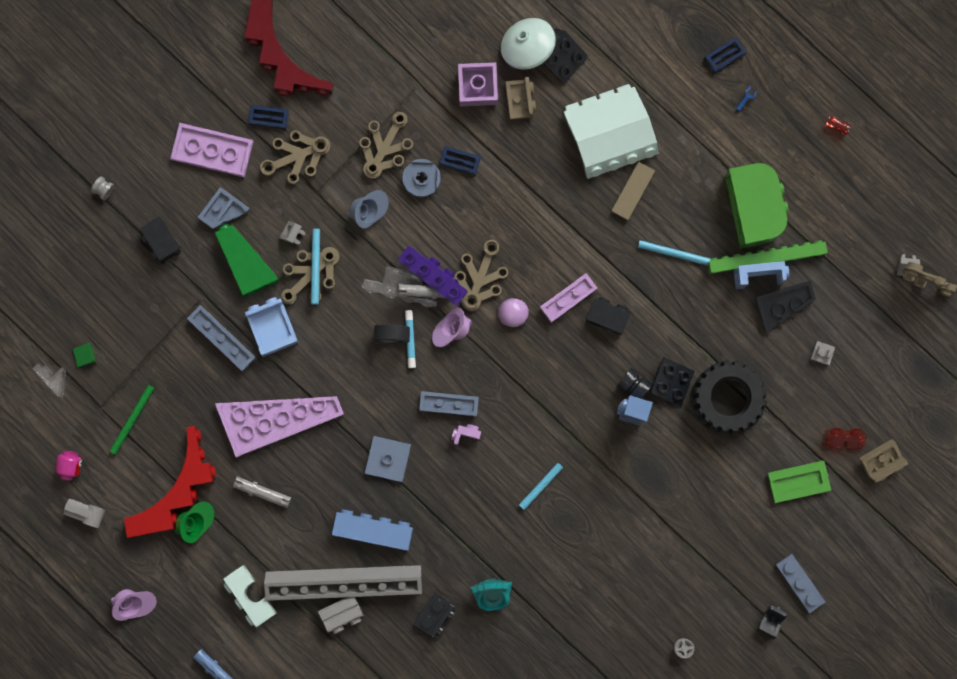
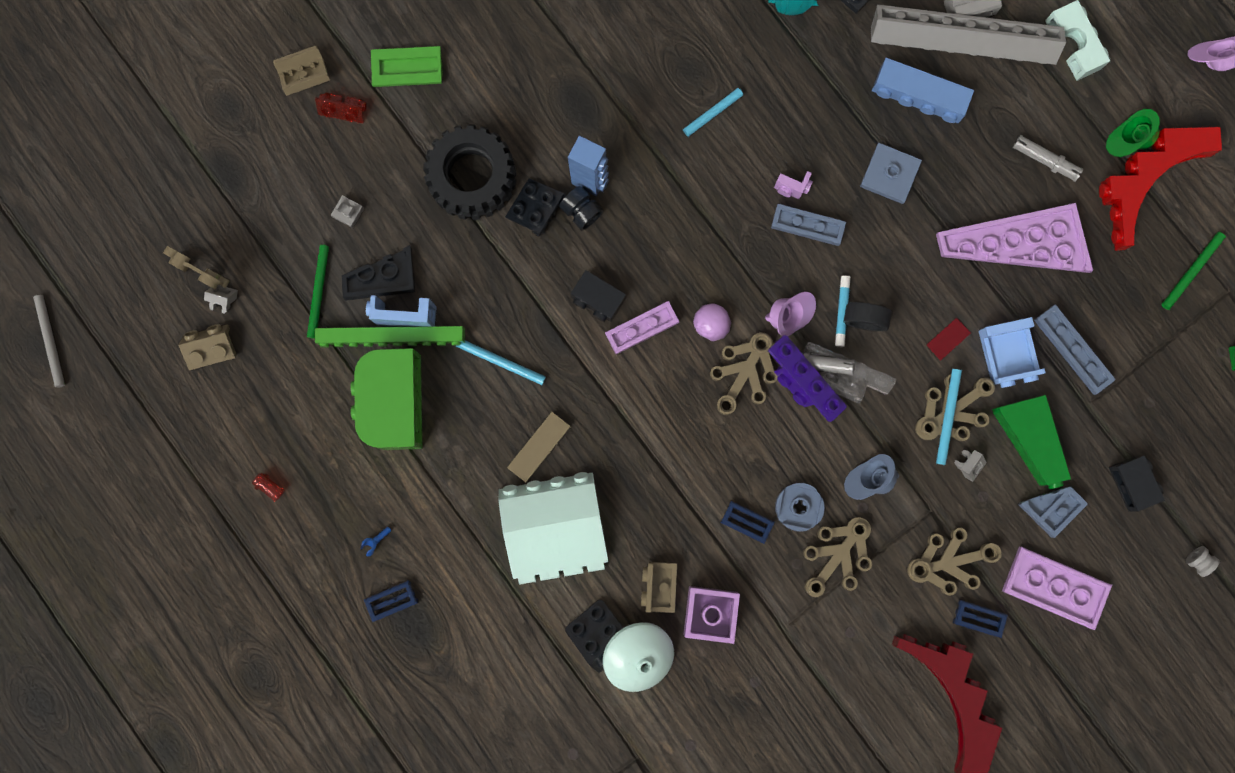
camera: 165 degrees left, 0 degrees up
none -> dark tan bracket [178,324,237,370]
none -> green bar [307,245,329,339]
none -> dark red sticker [926,318,971,361]

